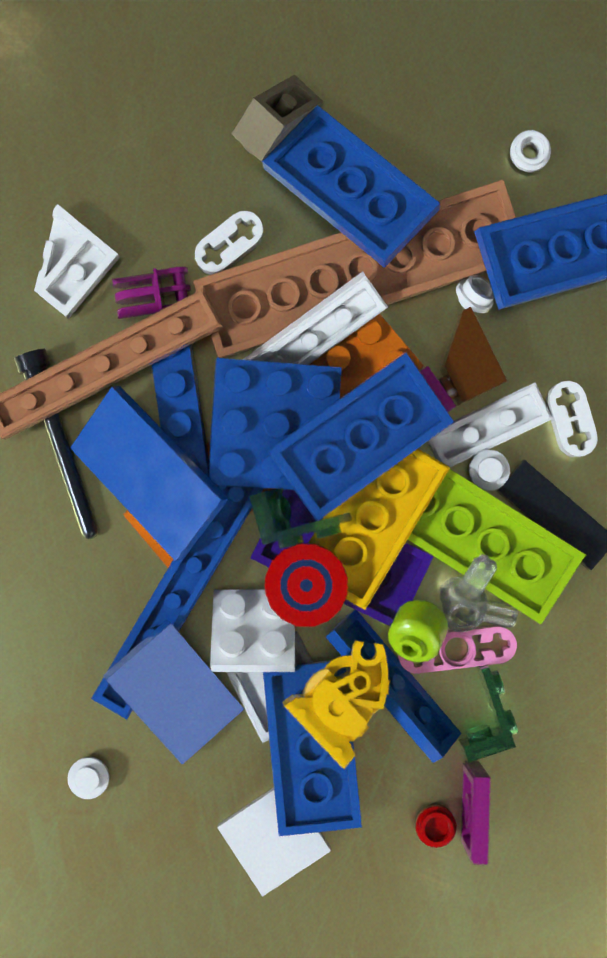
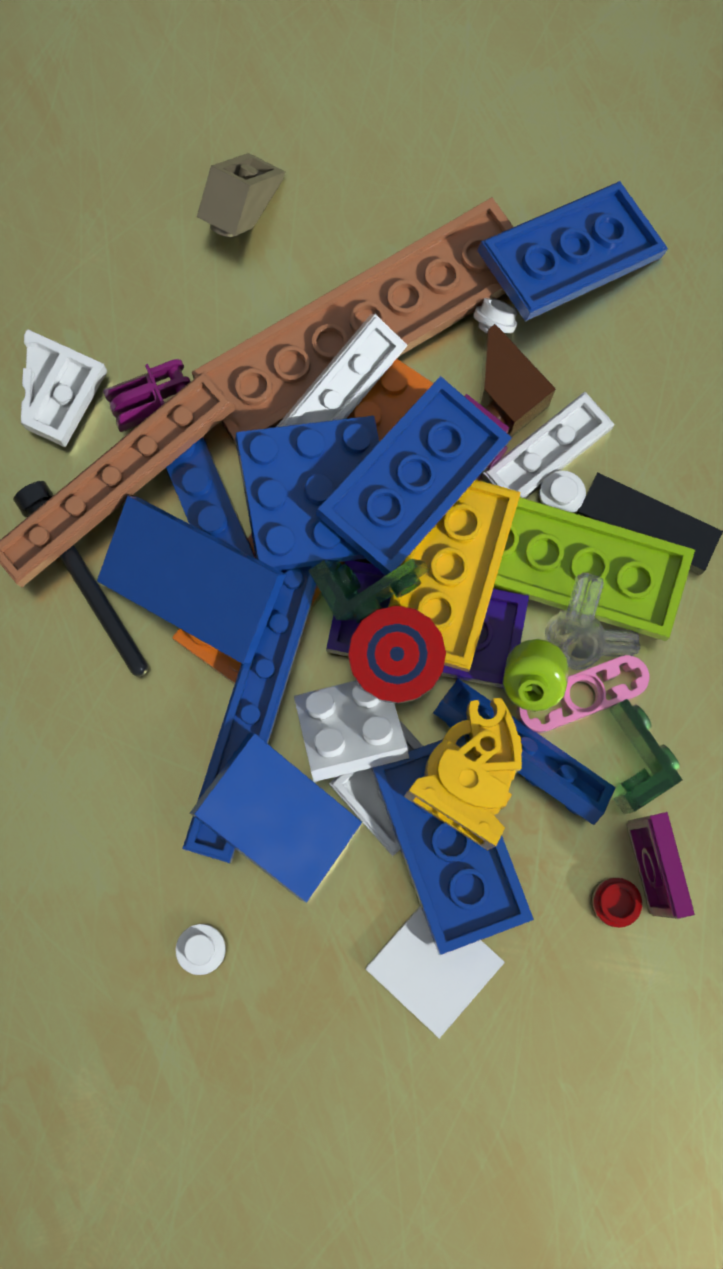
camera: 15 degrees left, 10 degrees down
white beam [195,211,263,275] -> none
blue plate [262,105,440,268] -> none
white plate [510,130,551,172] -> none
white beam [546,381,598,457] -> none

